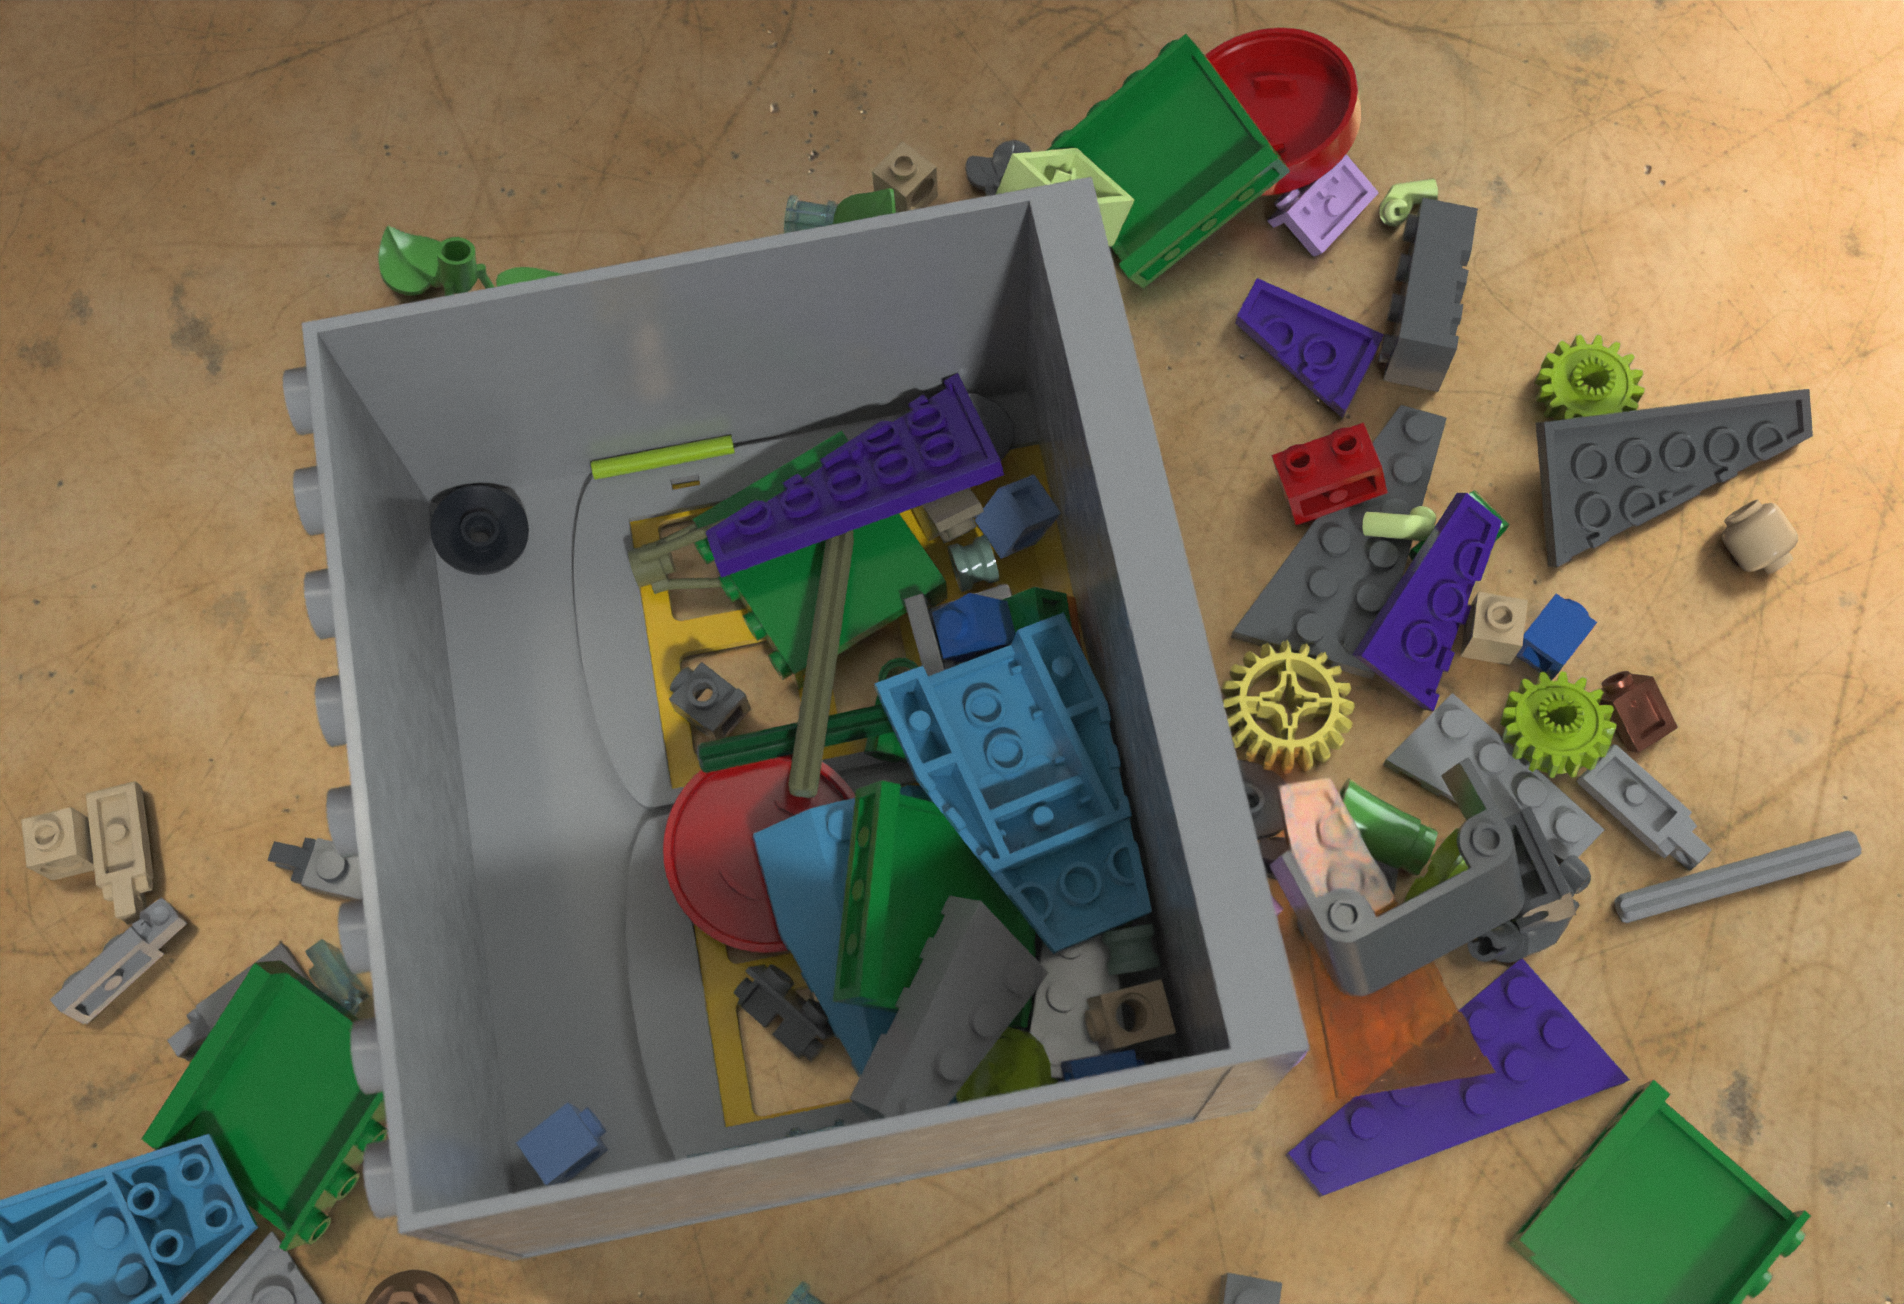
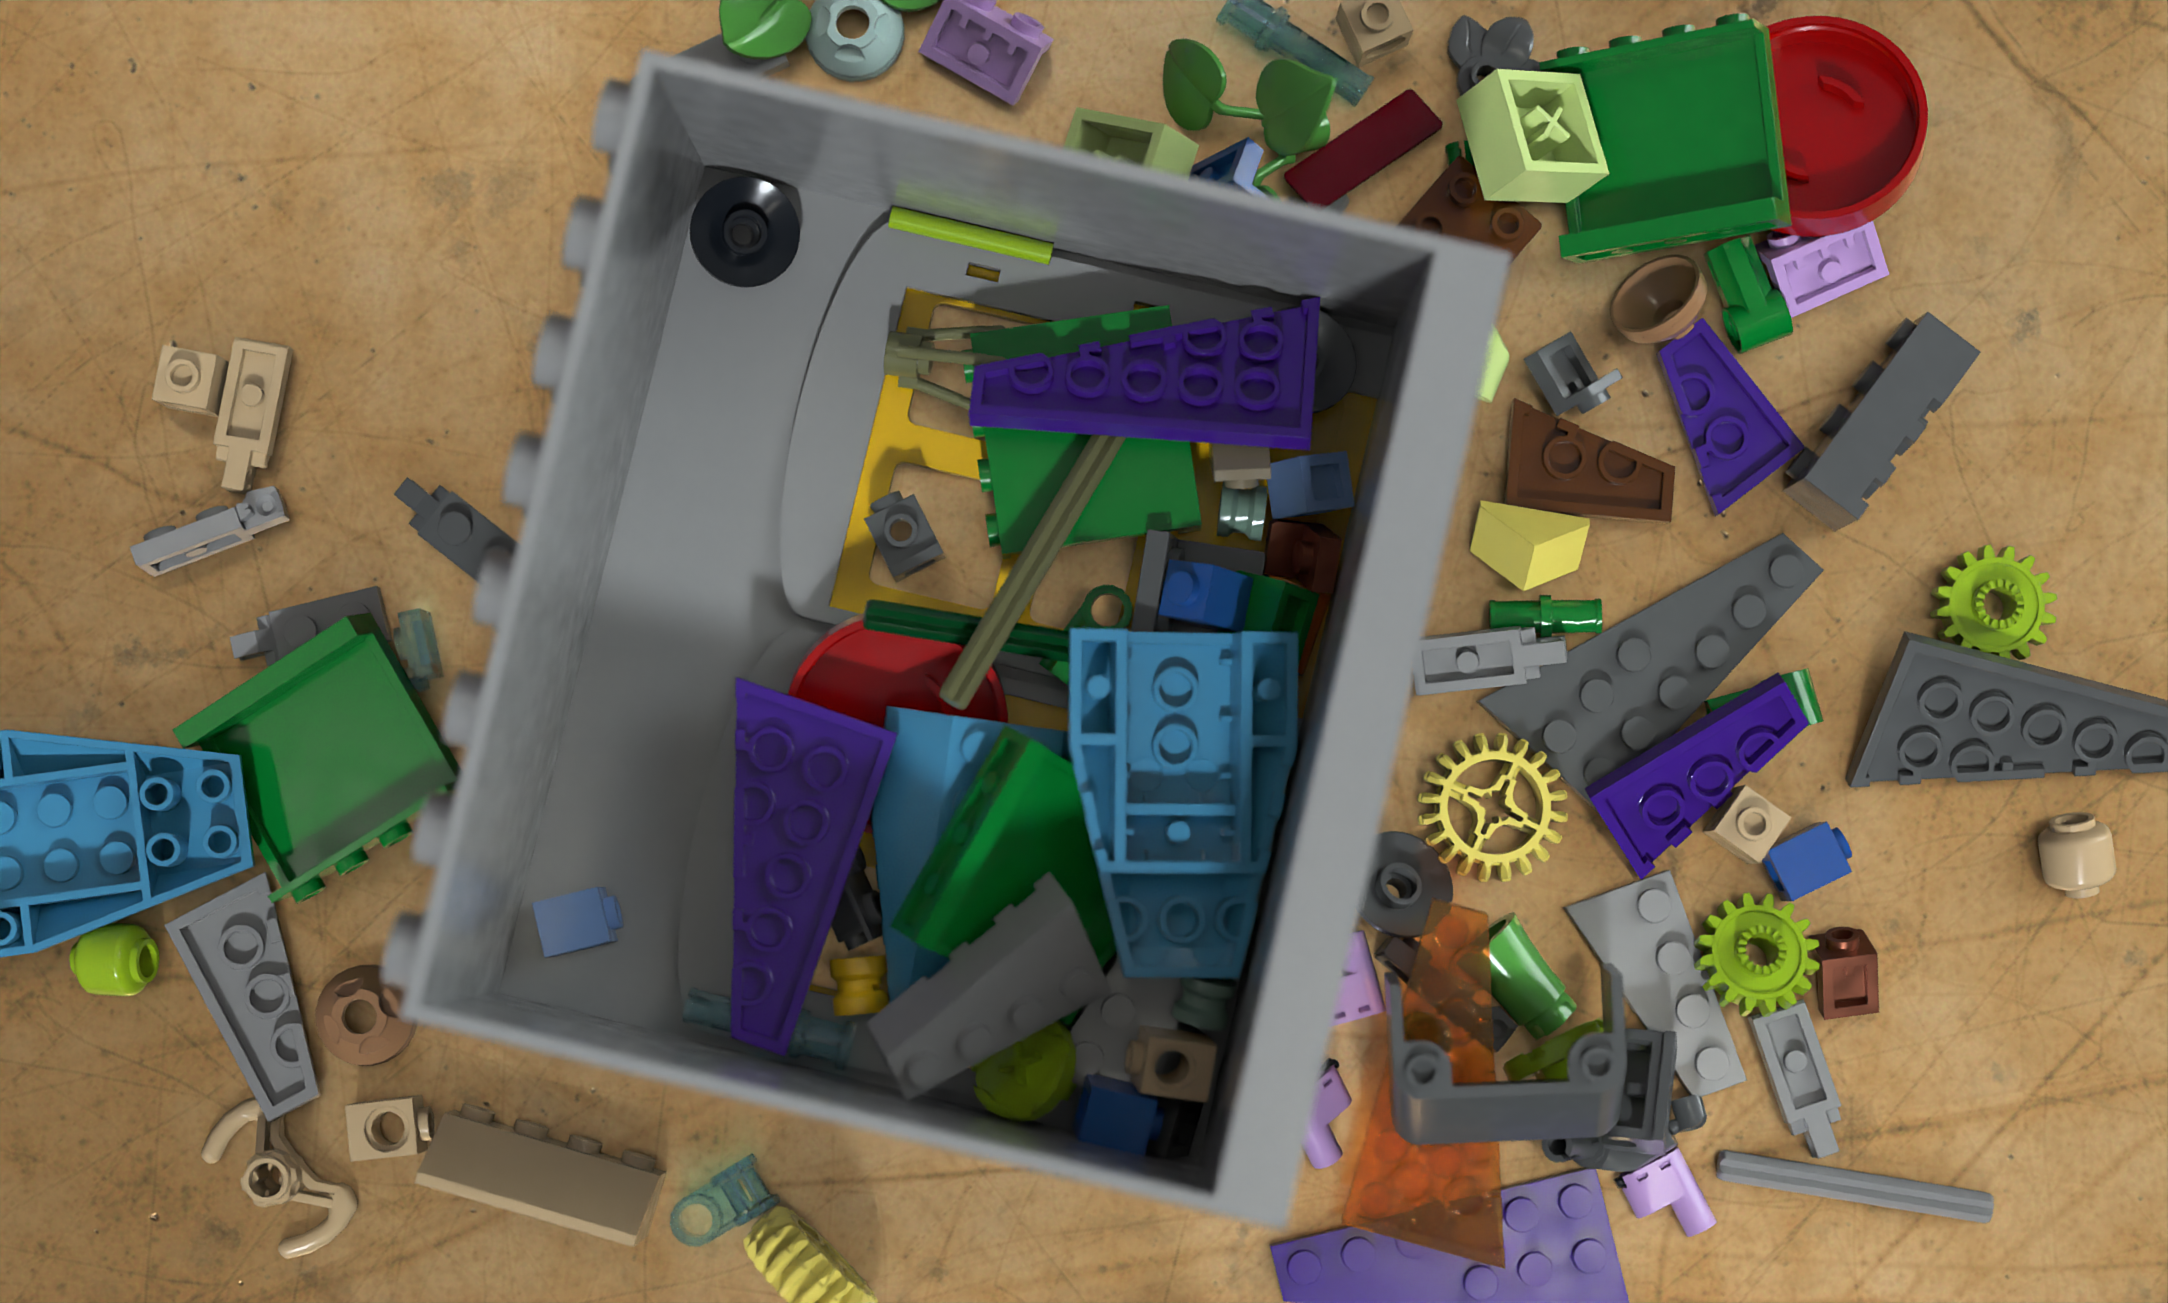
camera: 20 degrees right, 15 degrees up
red brick [1271,422,1388,525] -> none
yellowish green arm [1362,506,1436,541] -> none
yellowish green arm [1379,178,1438,226] -> none
none -> dark purple wing [731,677,898,1056]
none -> yellow wheel [830,955,889,1016]
none -> copper bracket [1264,519,1342,594]
none -> light grey hinge [1414,626,1568,695]
none -> light yellow slope [1470,500,1590,591]
none -> green pin [1489,595,1602,638]
none -> reddish brown wing [1504,398,1675,524]
none -> dark grey bracket [1524,331,1623,416]
none -> medium nougat piece [1610,254,1707,344]
none -> lavender piece [1613,1146,1717,1237]
none -> green piece [1704,235,1793,354]

